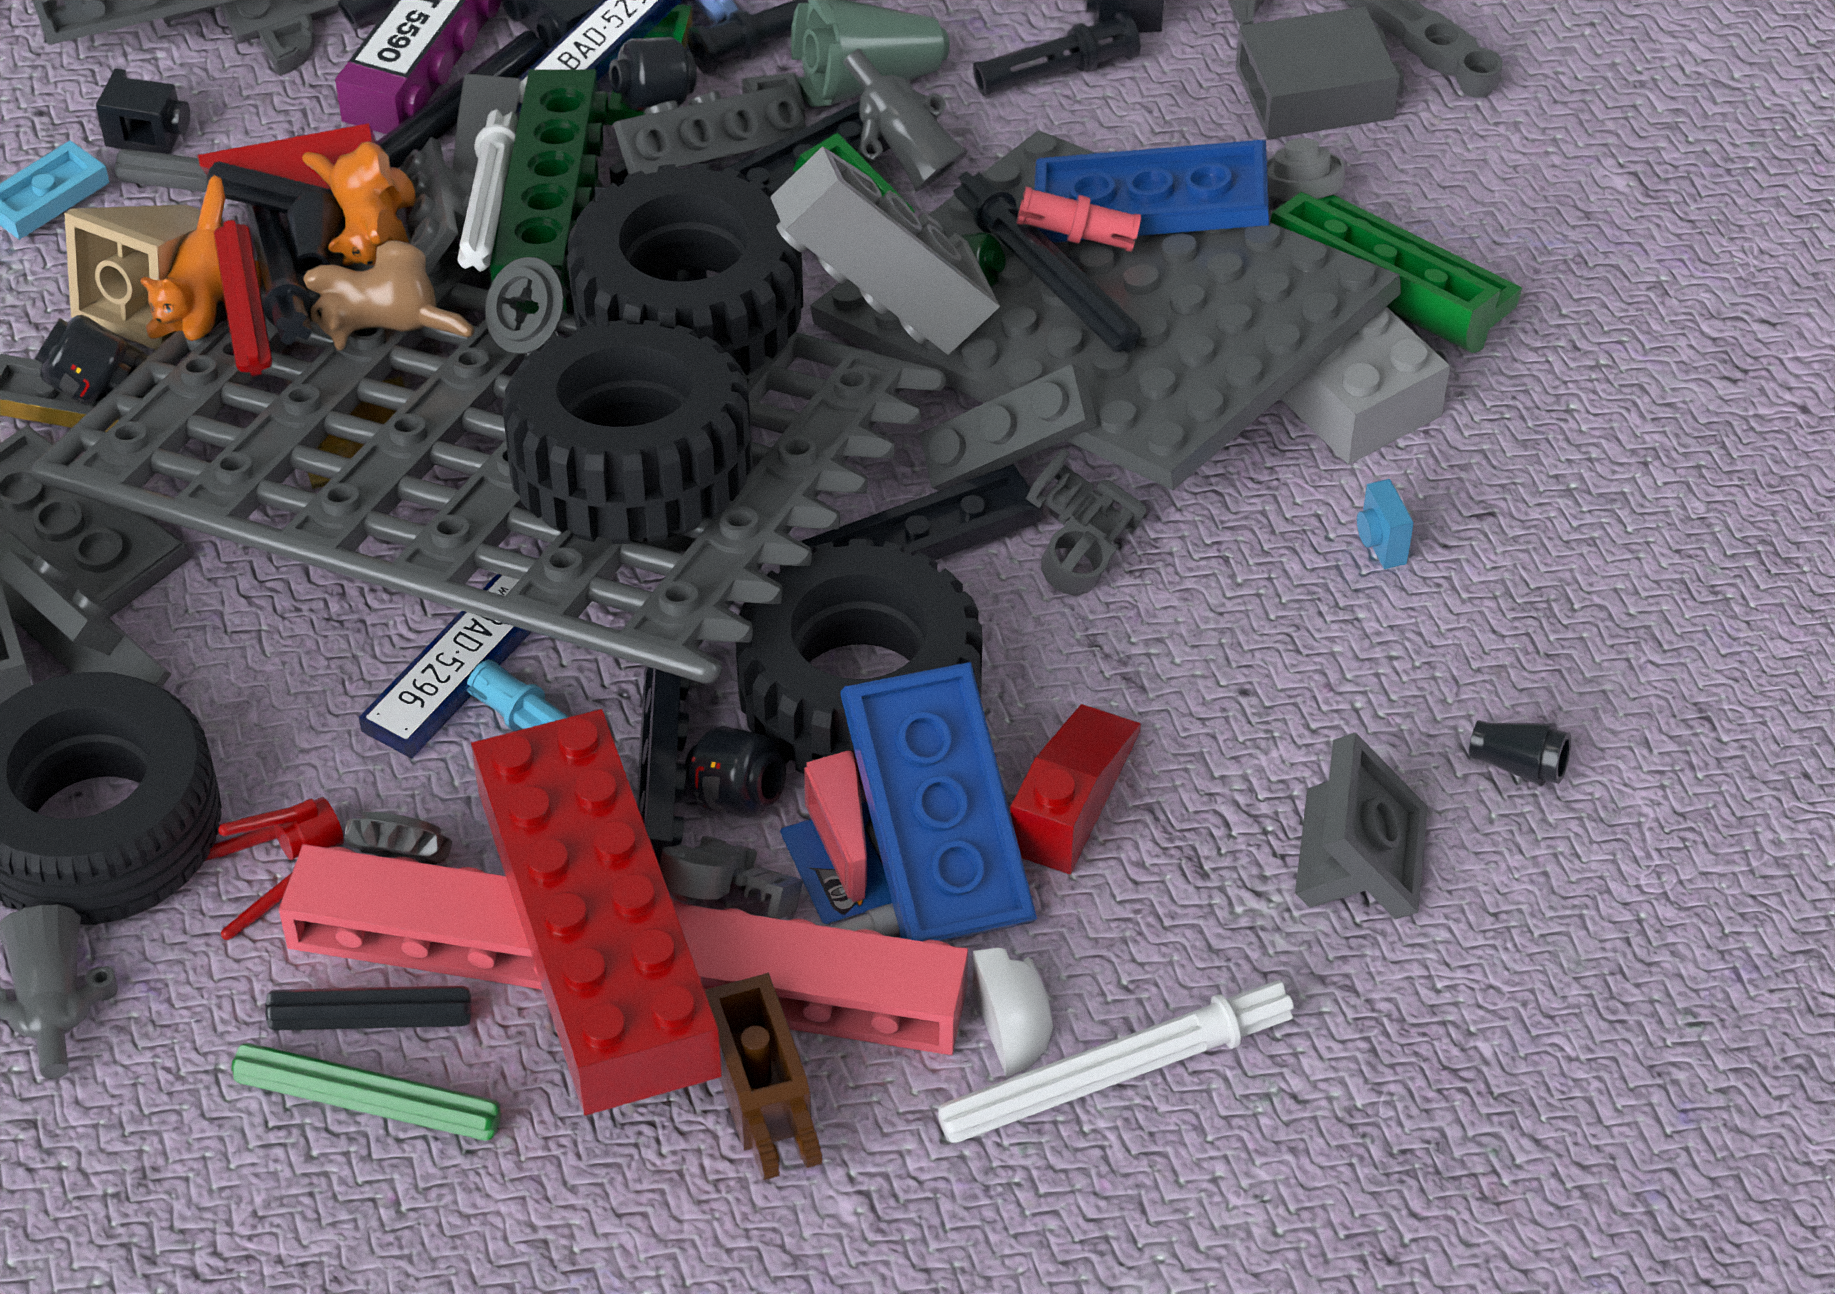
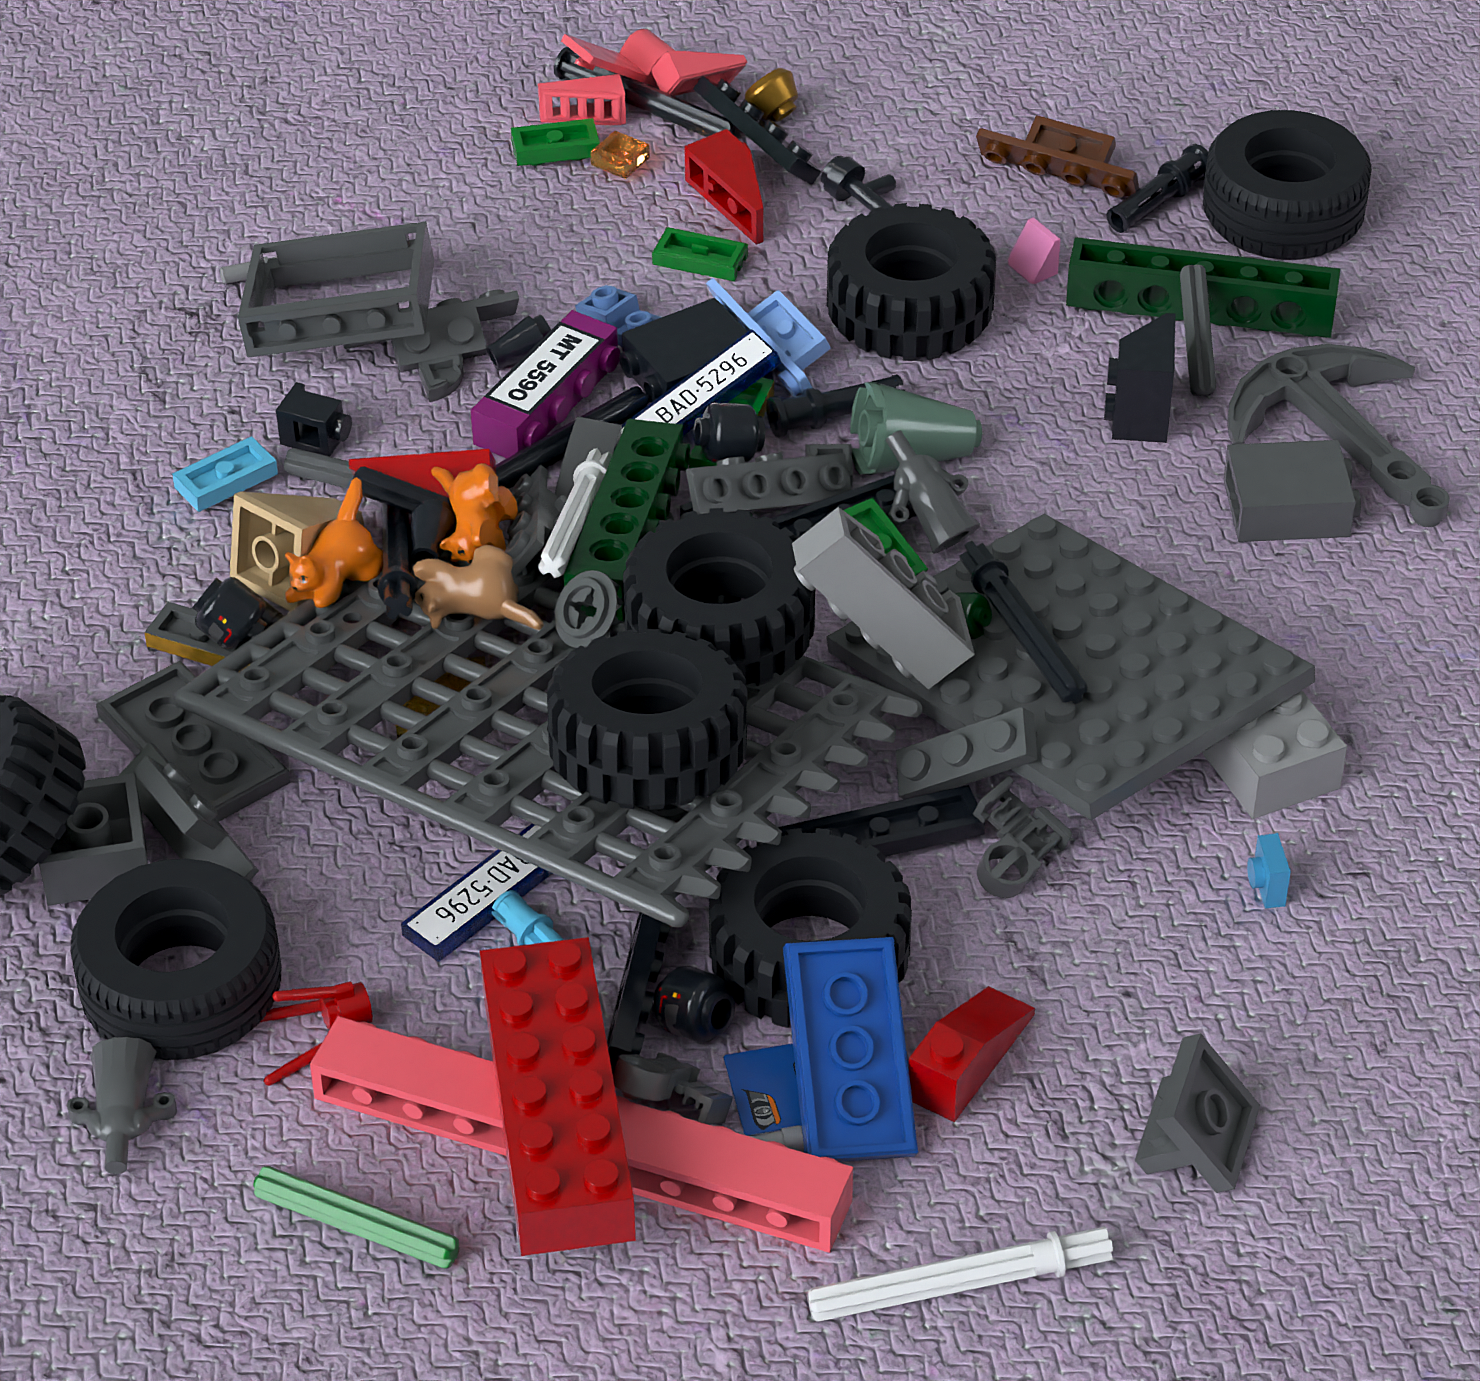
camera: 10 degrees right, 5 degrees down
red axle [214,220,273,376] -> none
black axle [265,986,472,1030] -> none
dark grey gear [344,812,452,865] -> none
reddish brown hinge [704,973,823,1180] -> none
coral slope [804,751,867,902] -> none
white brick [972,948,1053,1078] -> none
black pin [973,10,1141,96] -> none
coral pin [1017,186,1141,252] -> none
blue tile [1034,139,1269,243] -> none
light grey plate [1267,138,1345,203] -> none
green brick [1270,192,1523,353] -> none
black cone [1469,720,1571,787] -> none

